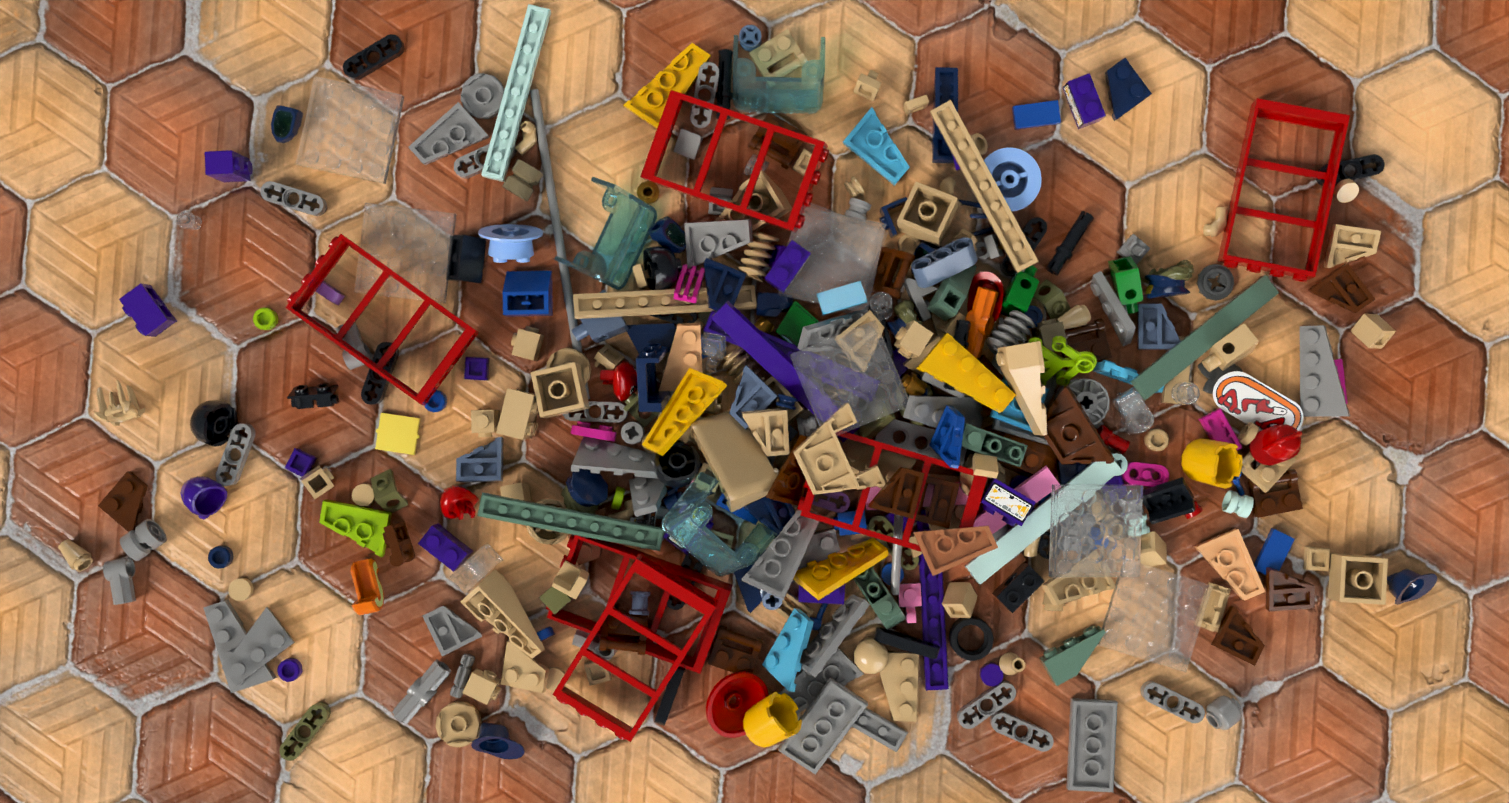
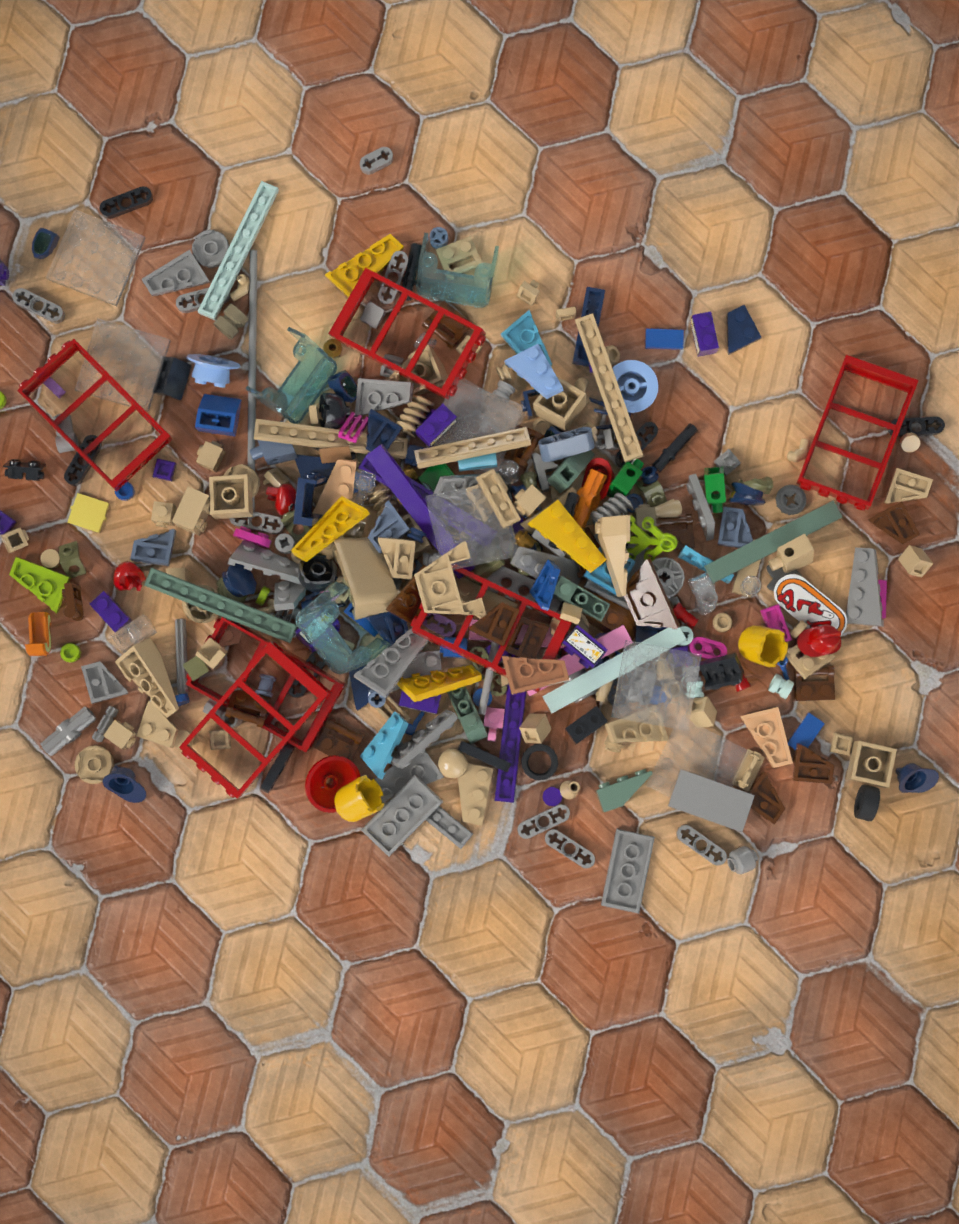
camera: 10 degrees right, 5 degrees down
none -> lime tile [60,643,81,663]
none -> light grey axle [175,619,189,694]
none -> medium nougat sticker [319,446,352,464]
none -> tan tile [414,427,531,469]
none -> tan tile [476,469,521,529]
none -> light blue wing [504,344,564,399]
none -> dark blue bush [641,466,659,484]
none -> light grey tile [668,769,755,832]
none -> black tyre [854,784,880,821]

